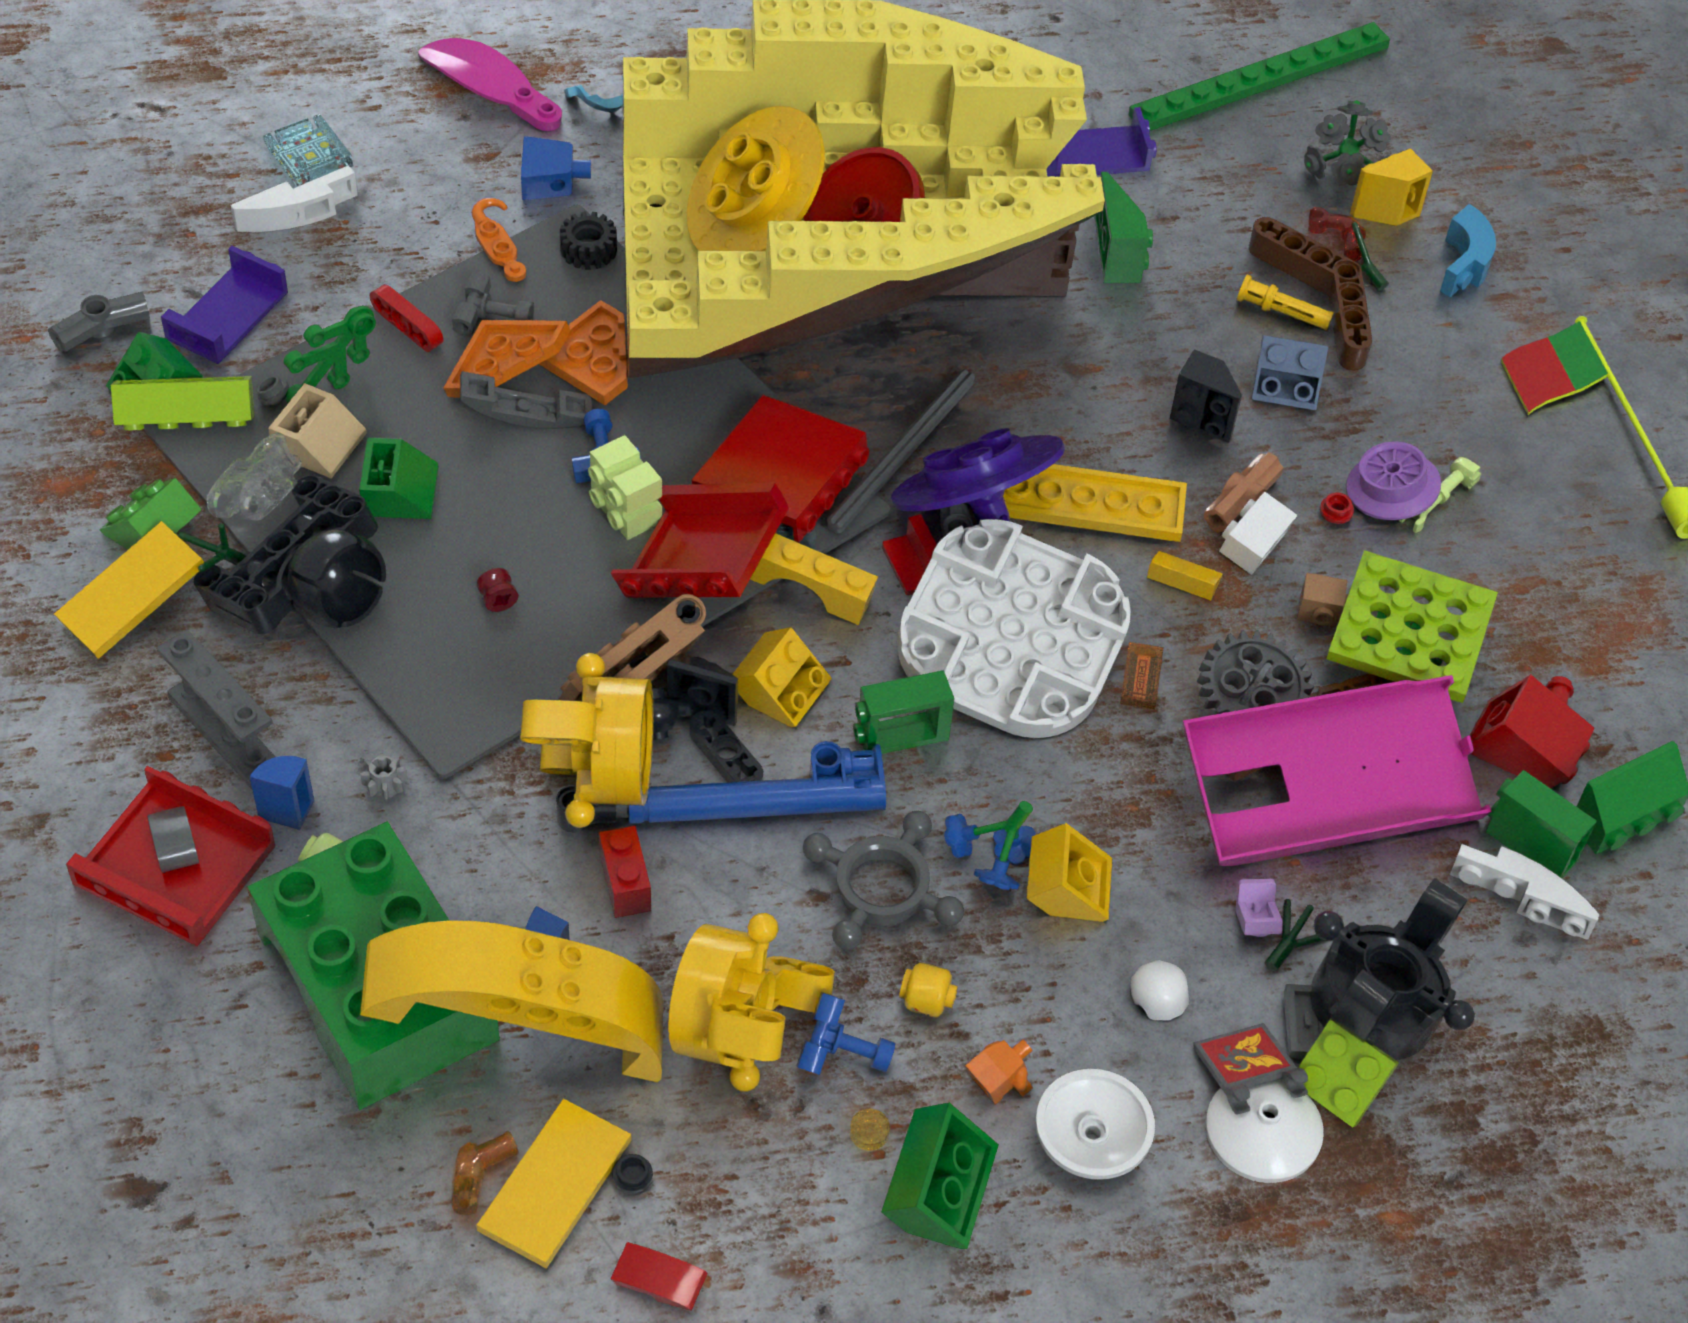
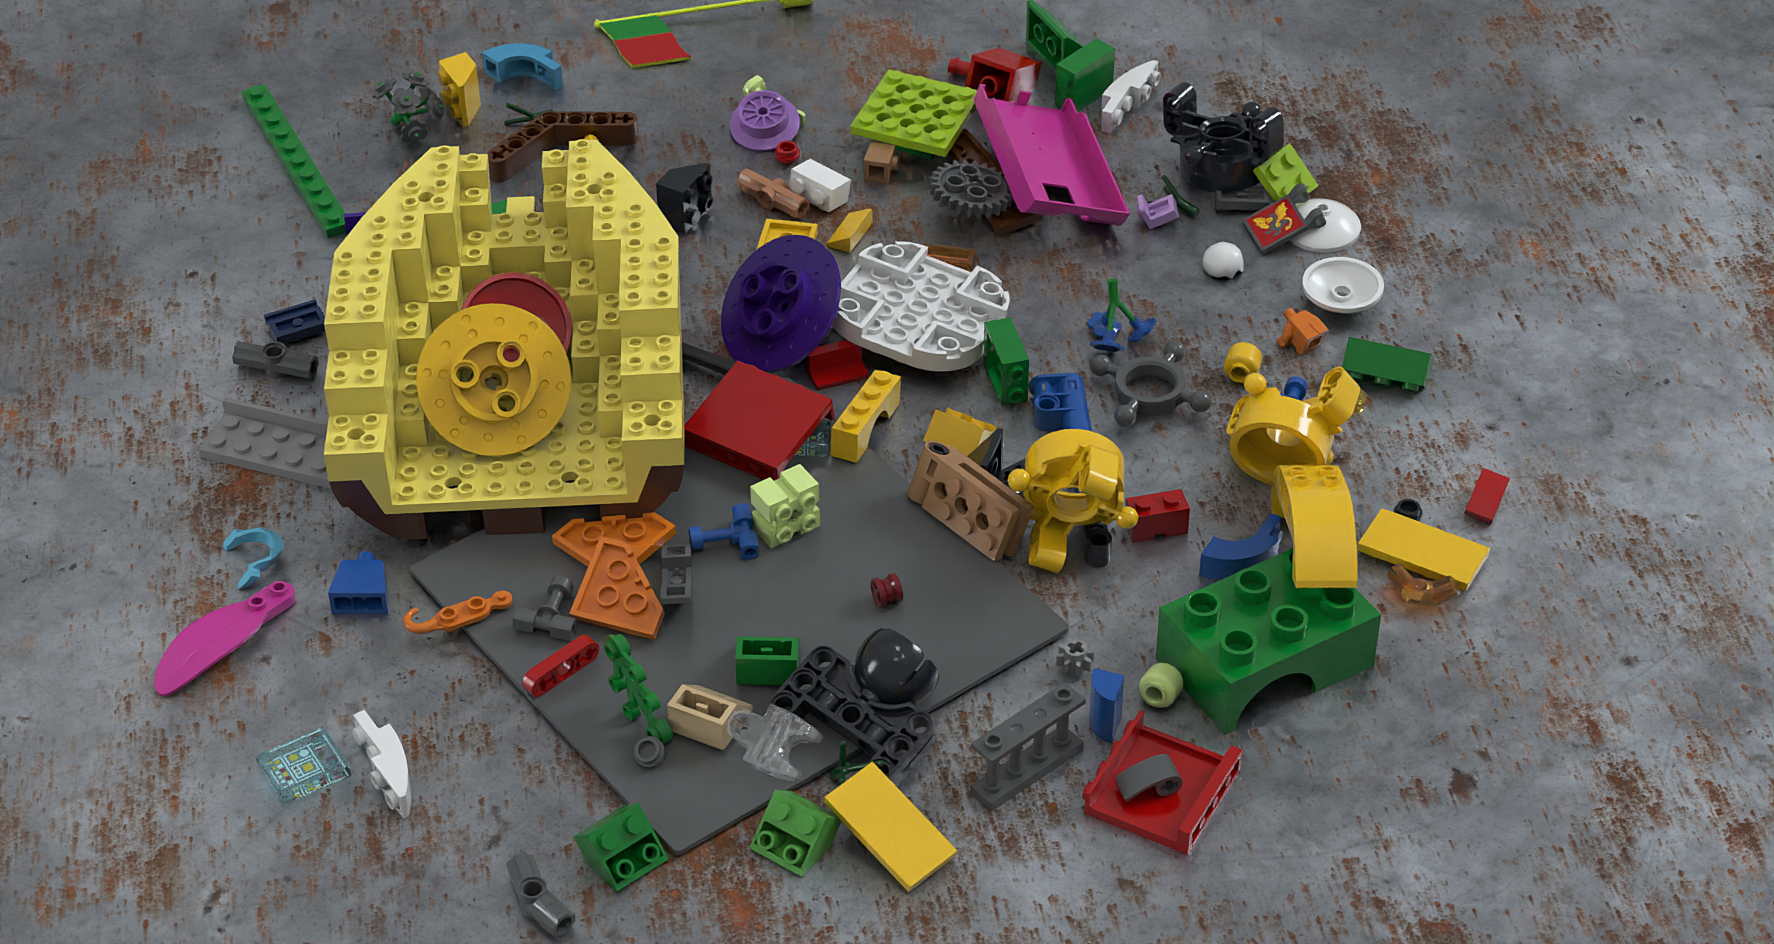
camera: 85 degrees left, 10 degrees down
lime brick [111,376,255,430] -> none
dark purple panel [161,246,288,364] -> none
black tyre [560,211,617,270] -> none
red panel [611,482,789,598] -> none
yellow slope [1027,823,1112,922] -> none
sand blue slope [1252,335,1328,410] -> none
clear red piece [1308,207,1366,262] -> none

